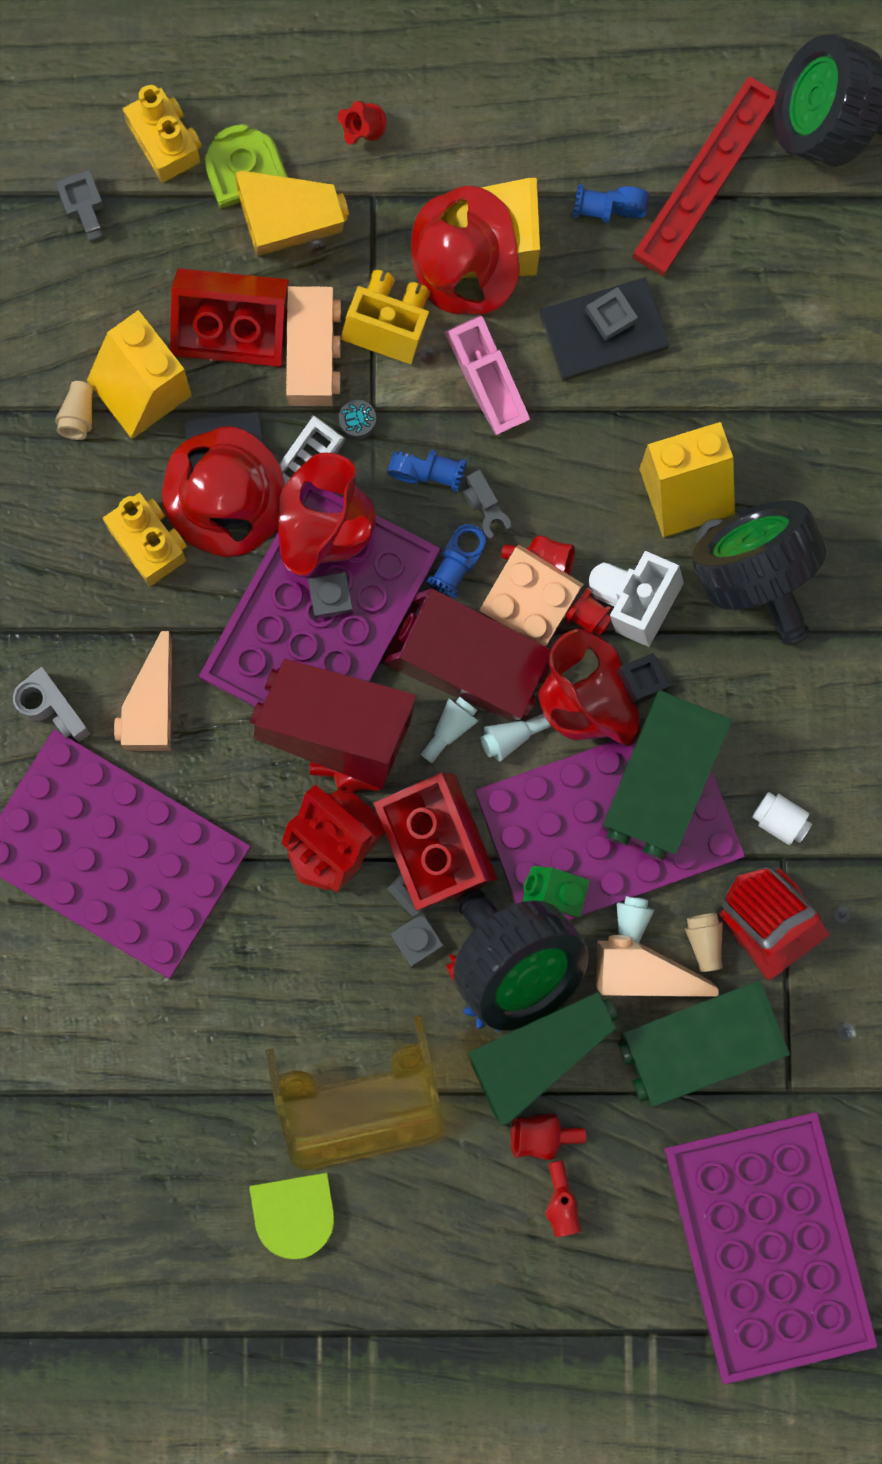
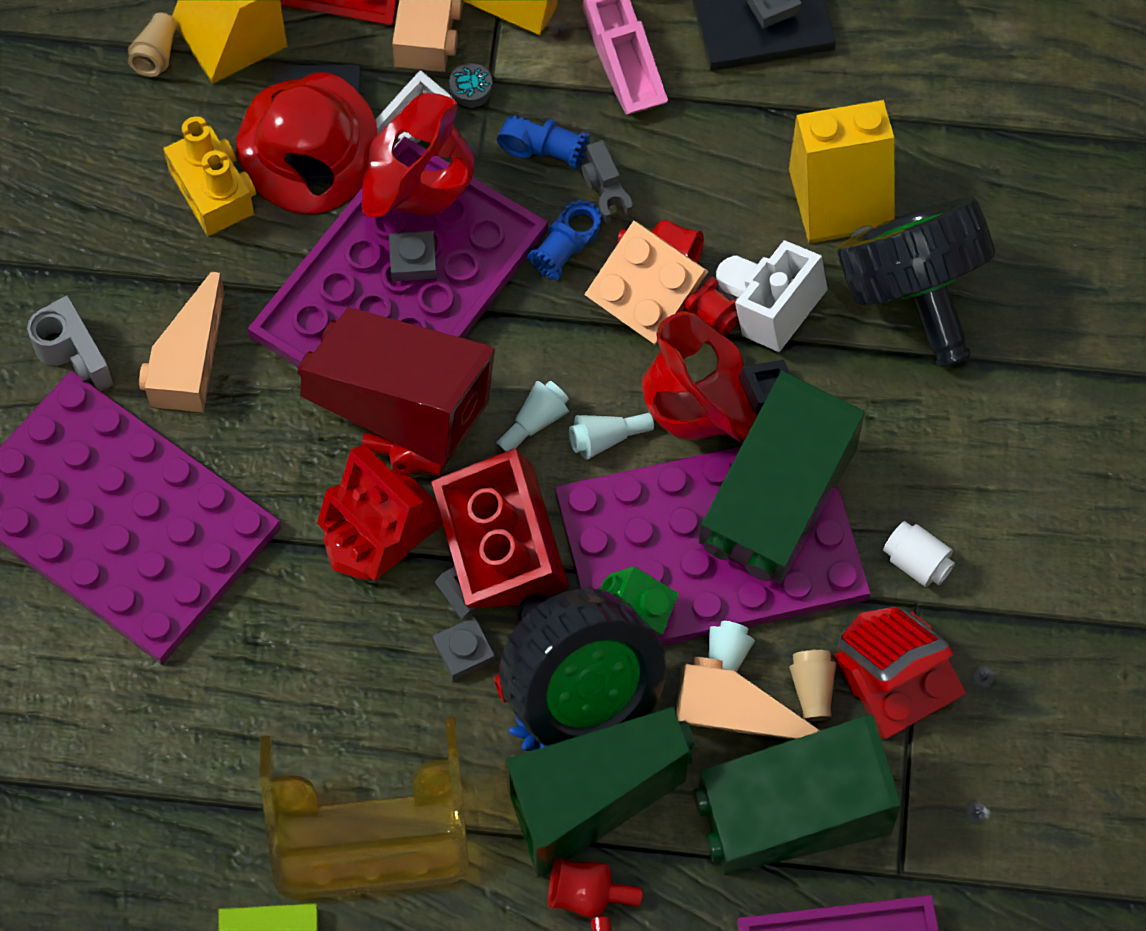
camera: 10 degrees right, 15 degrees down
dark red slope [381,588,551,721] -> none

